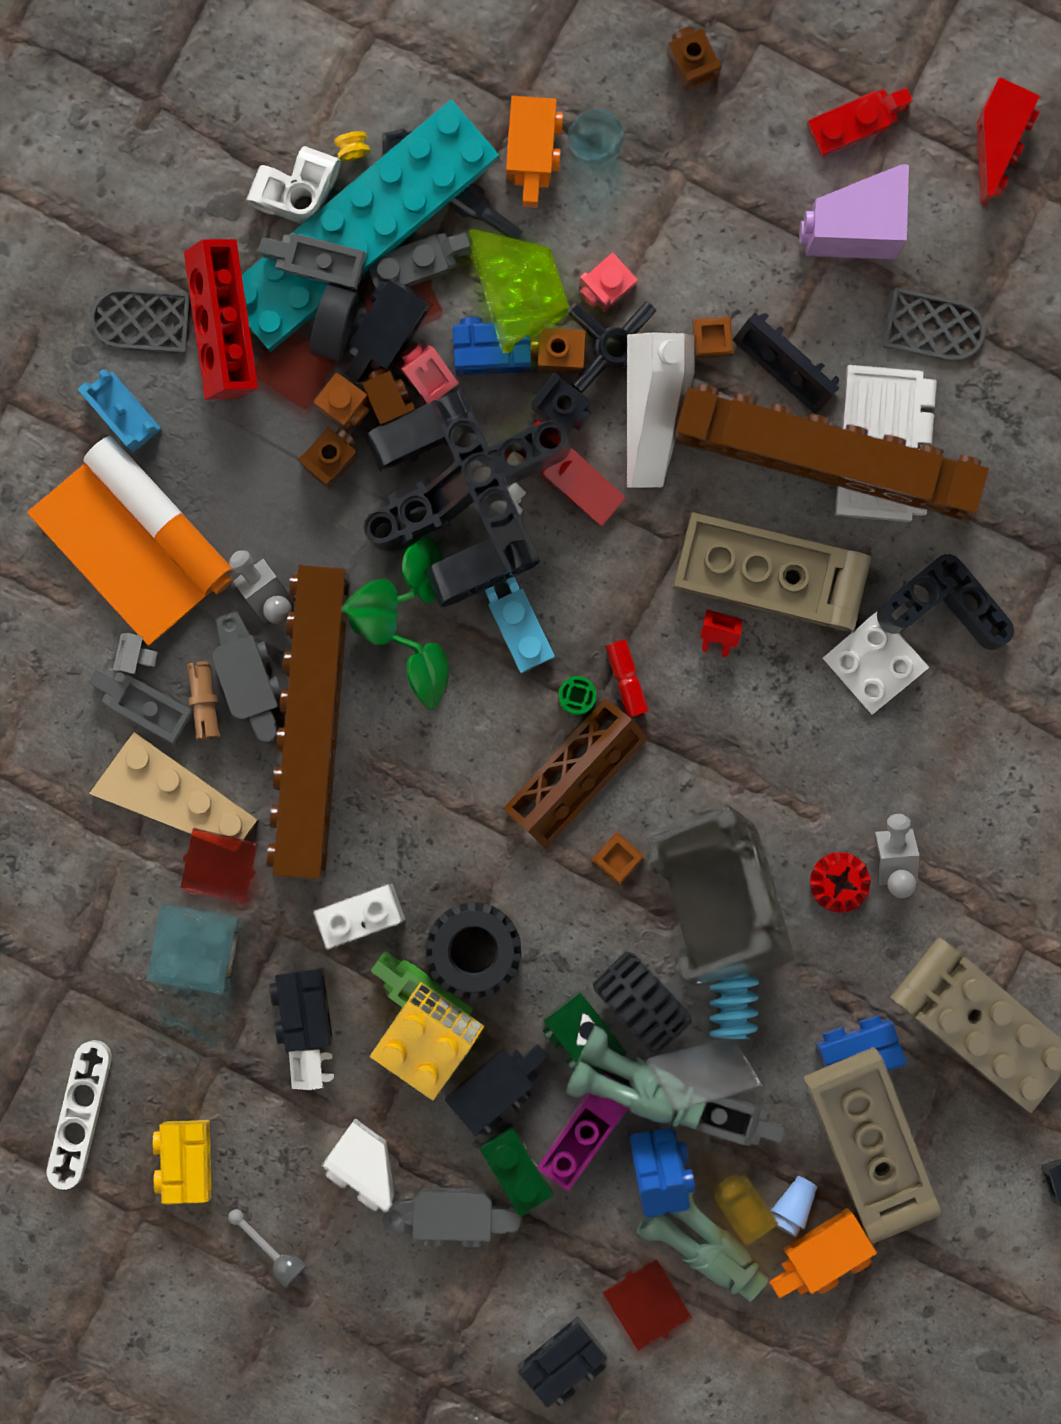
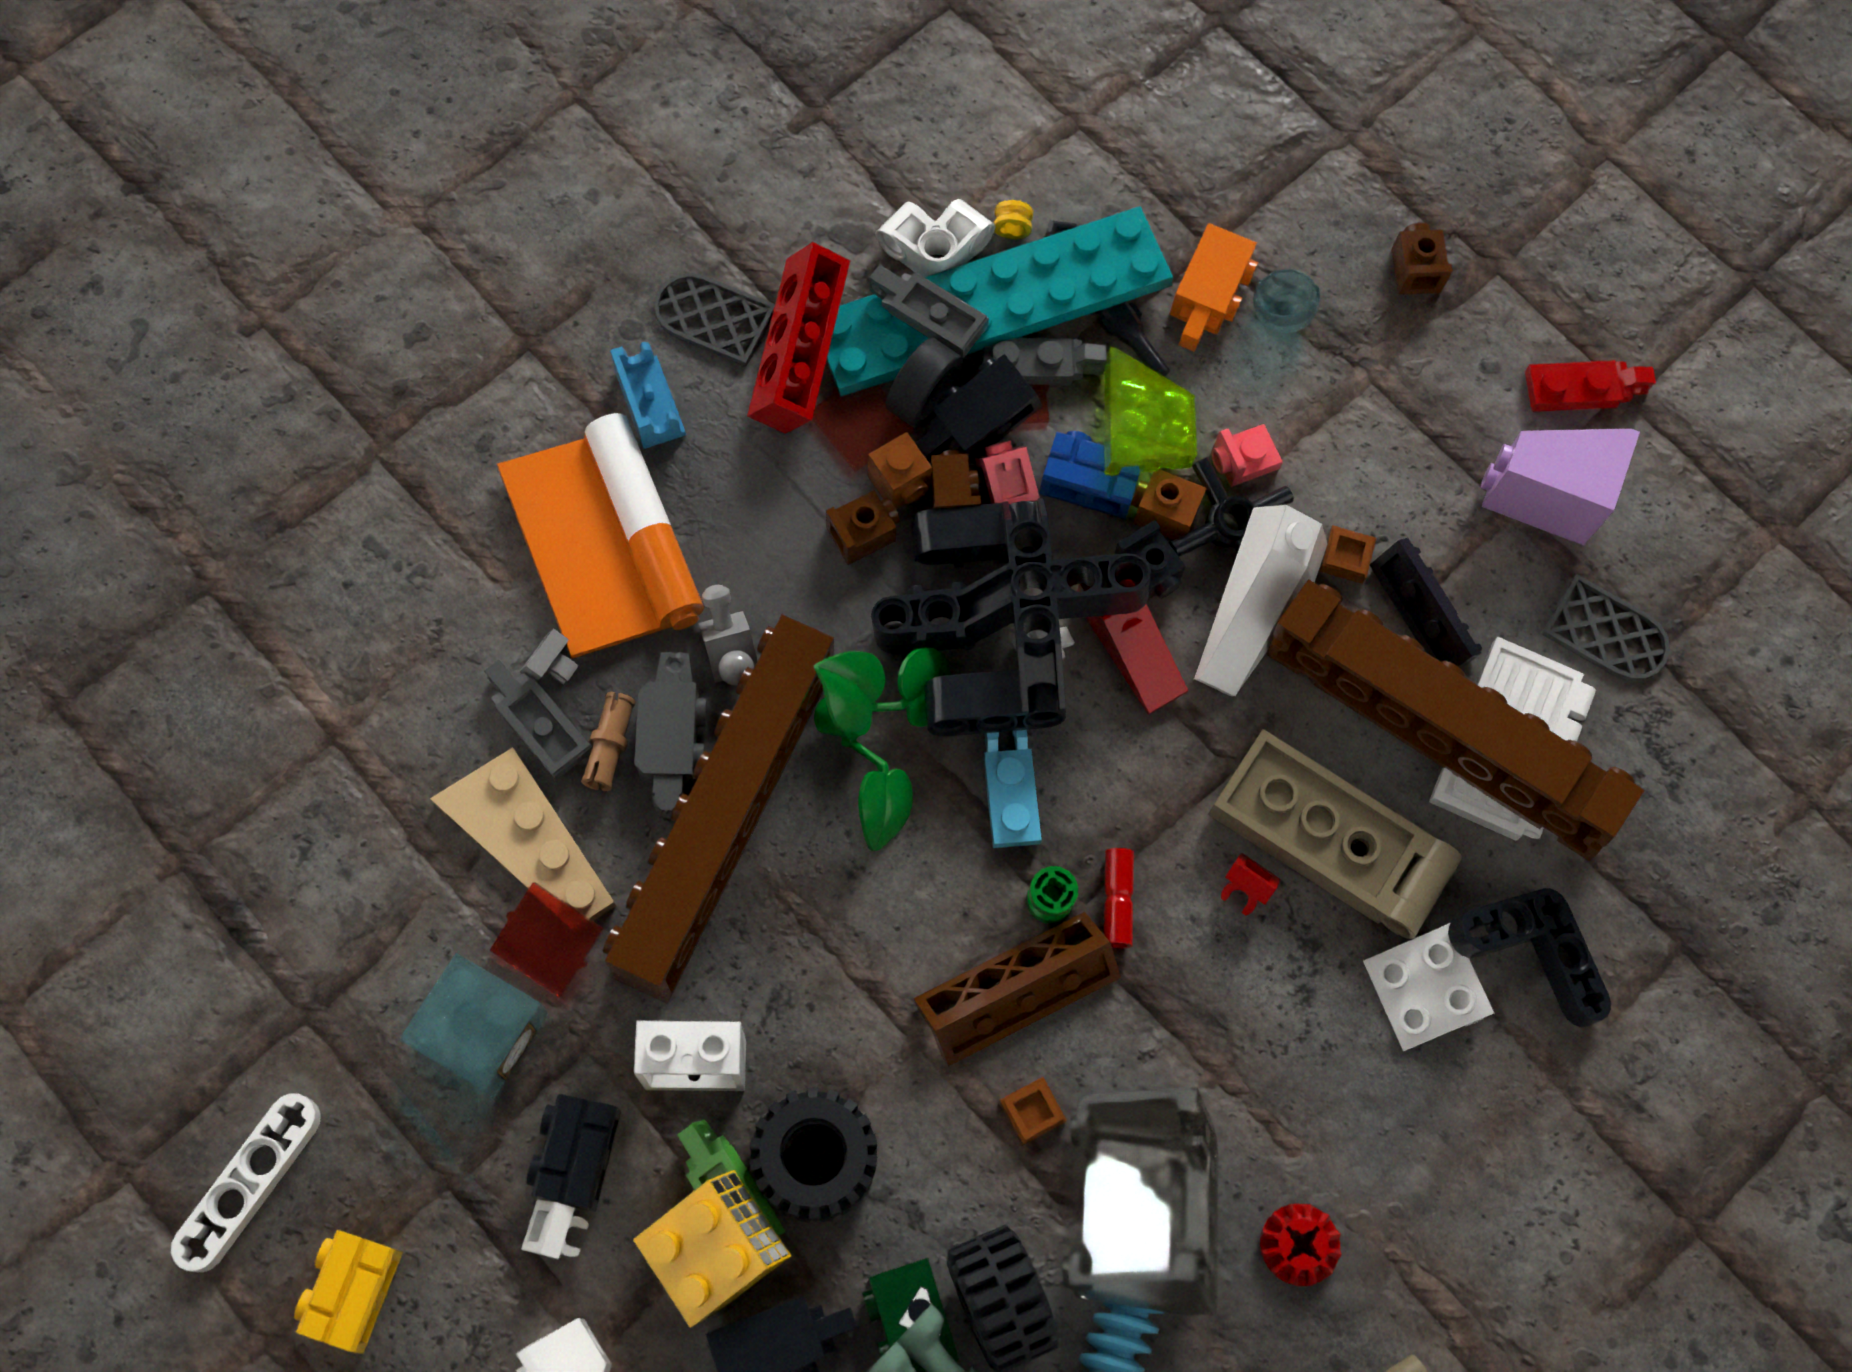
camera: 20 degrees right, 15 degrees down
light grey piece [875,814,920,899] -> none
red slope [976,77,1040,206] -> none

